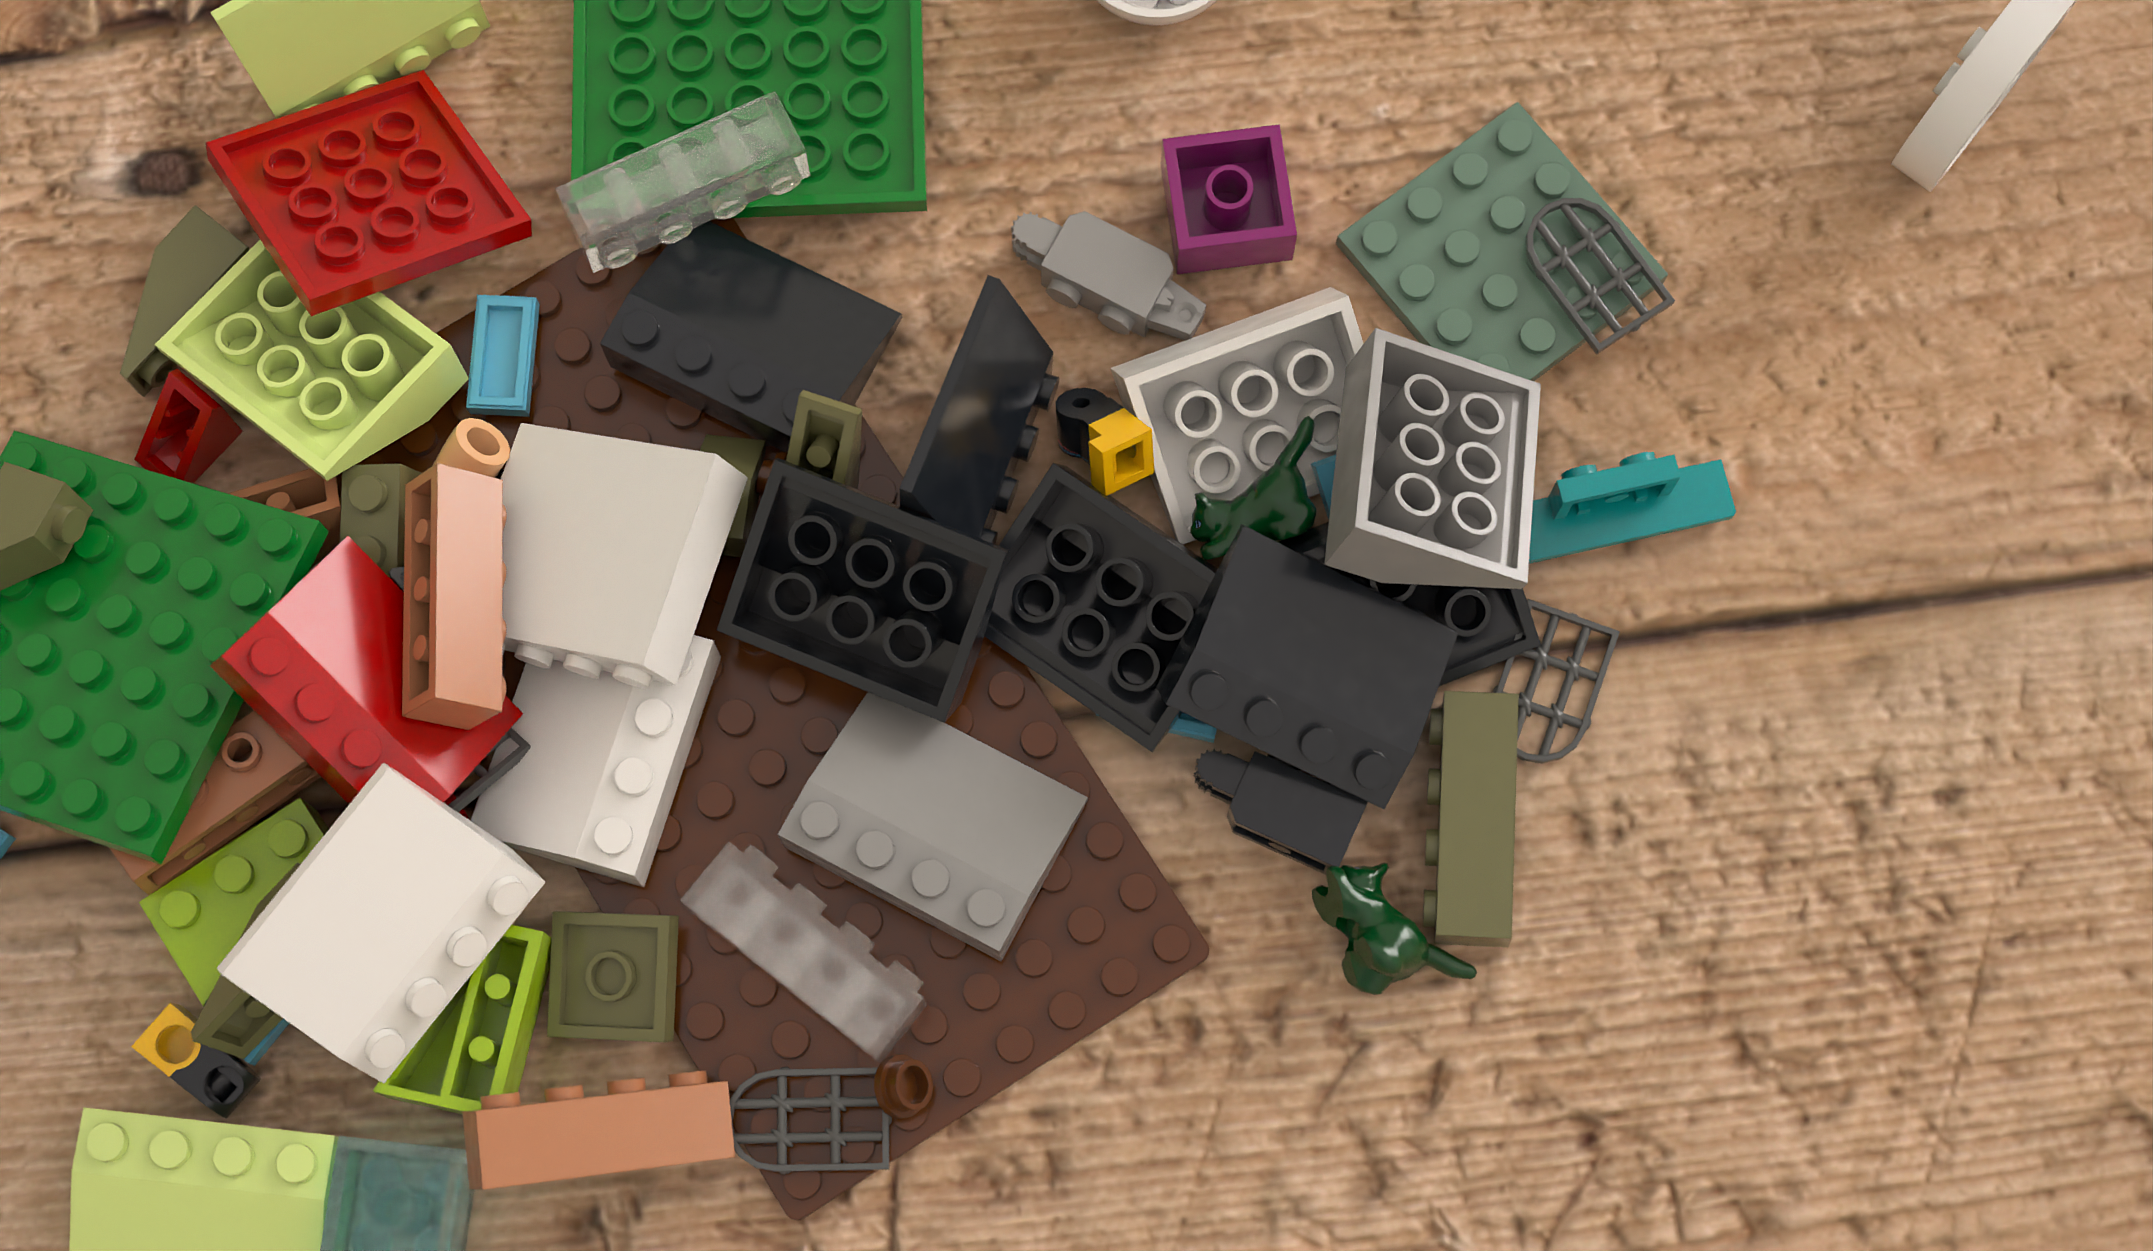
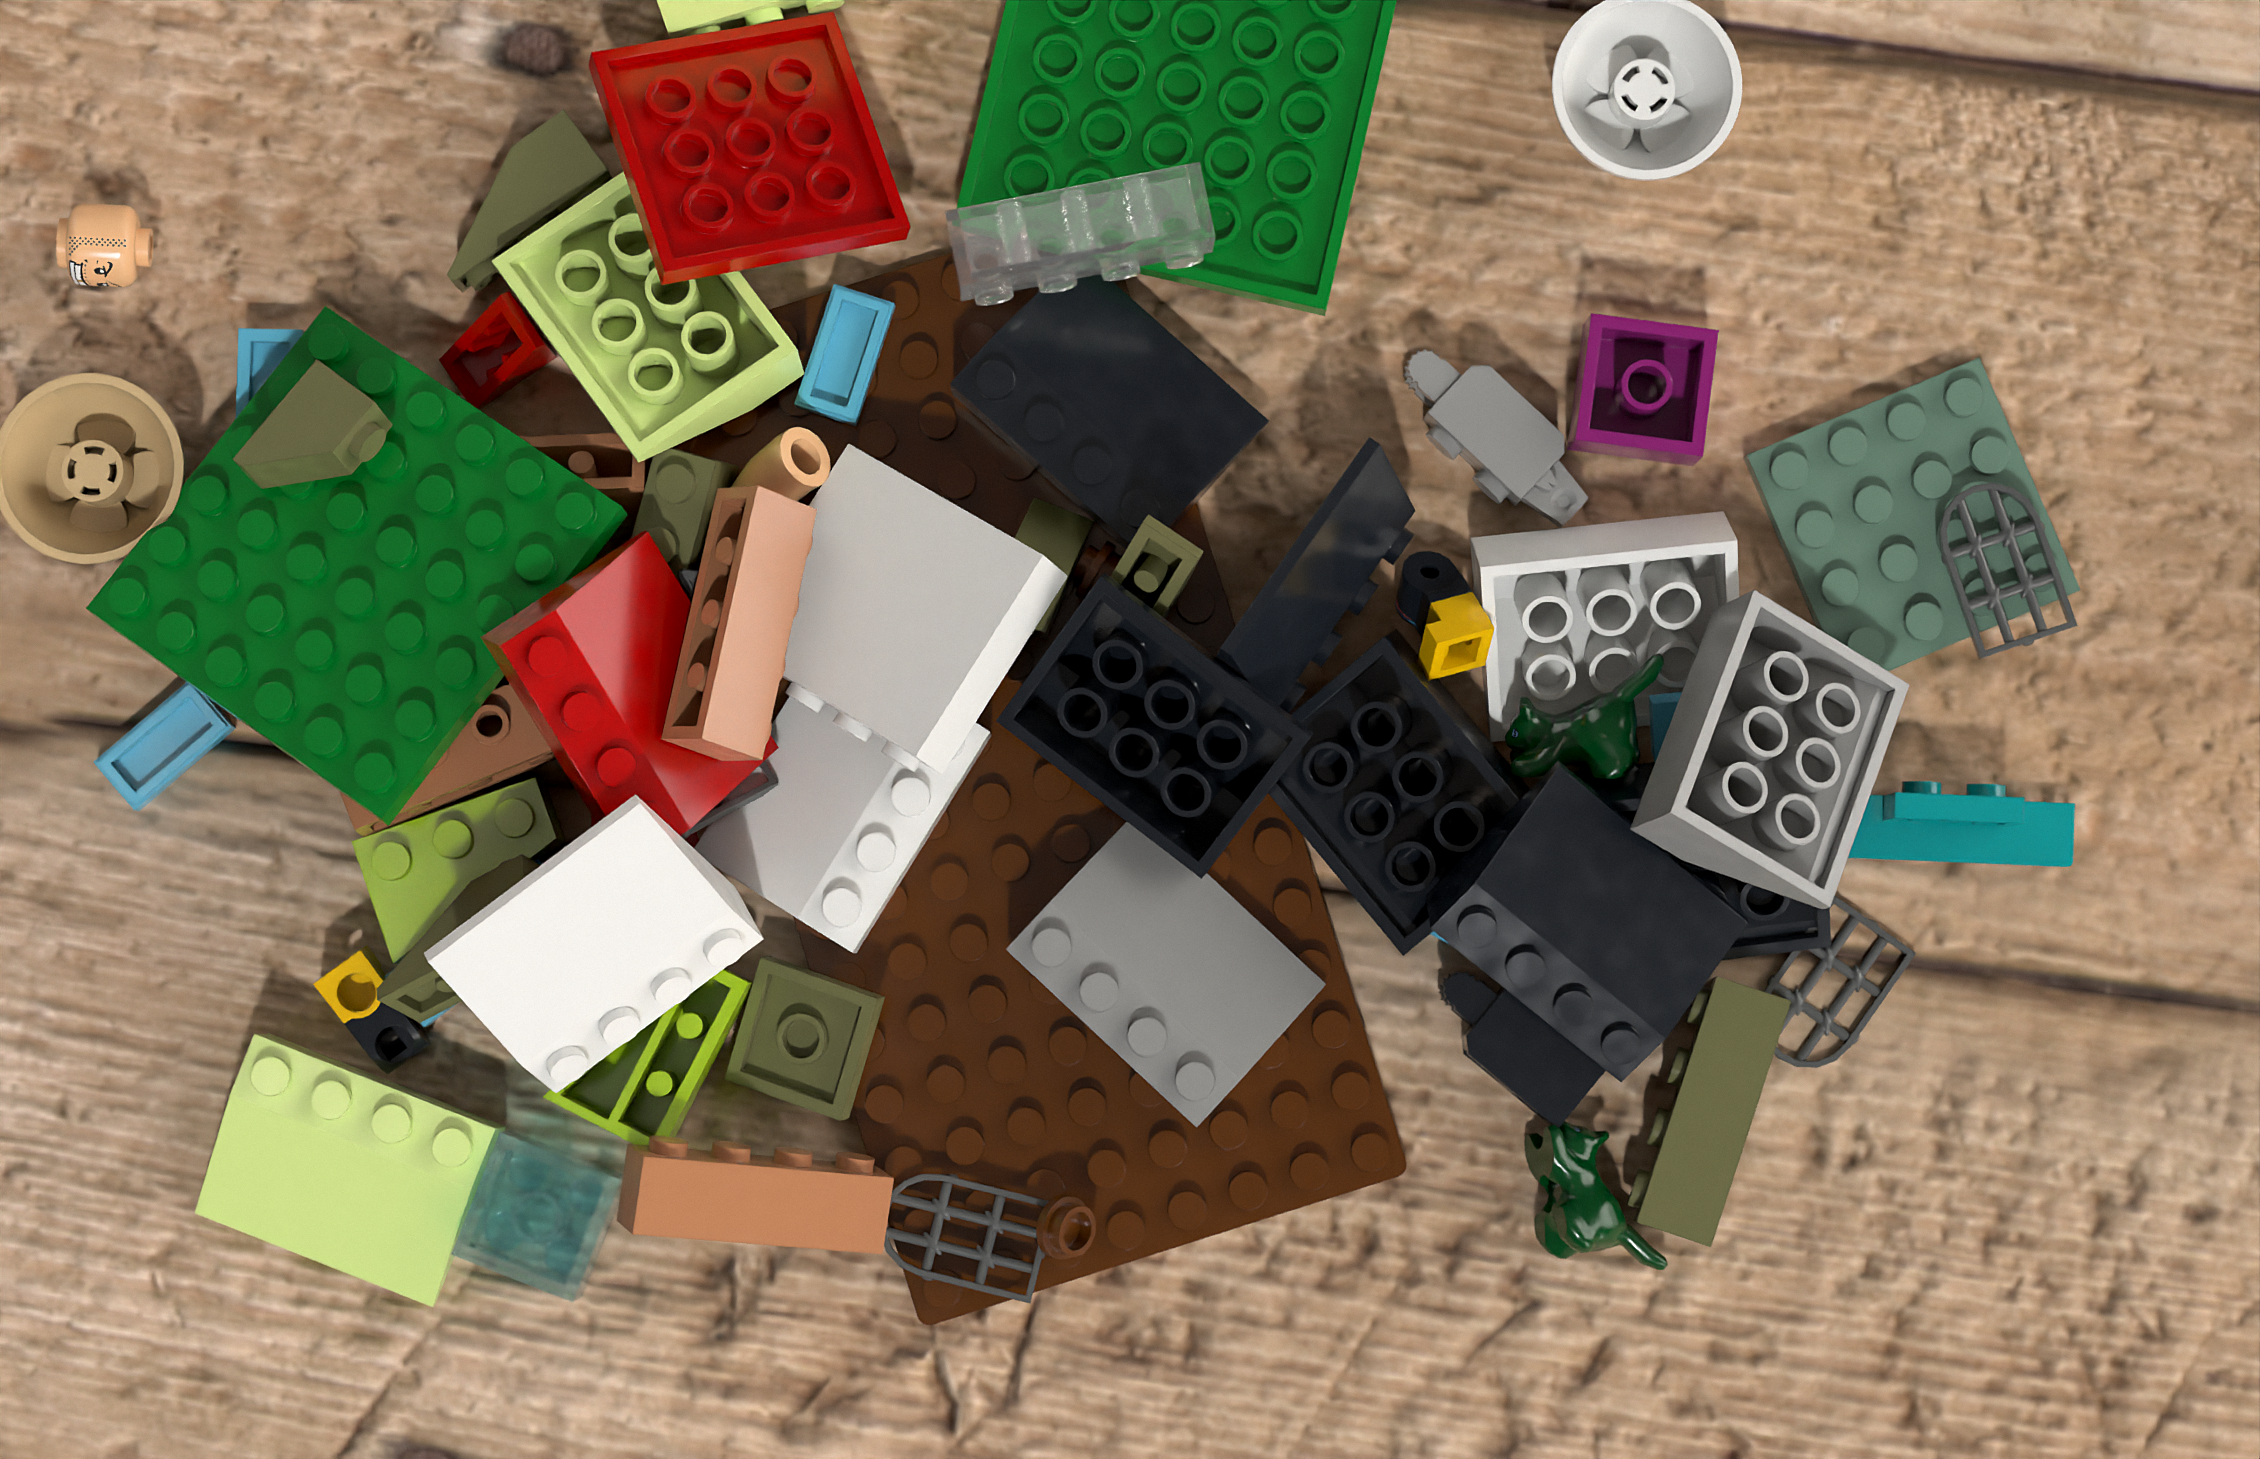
camera: 10 degrees right, 10 degrees up
clear brick [680,841,927,1064] -> none

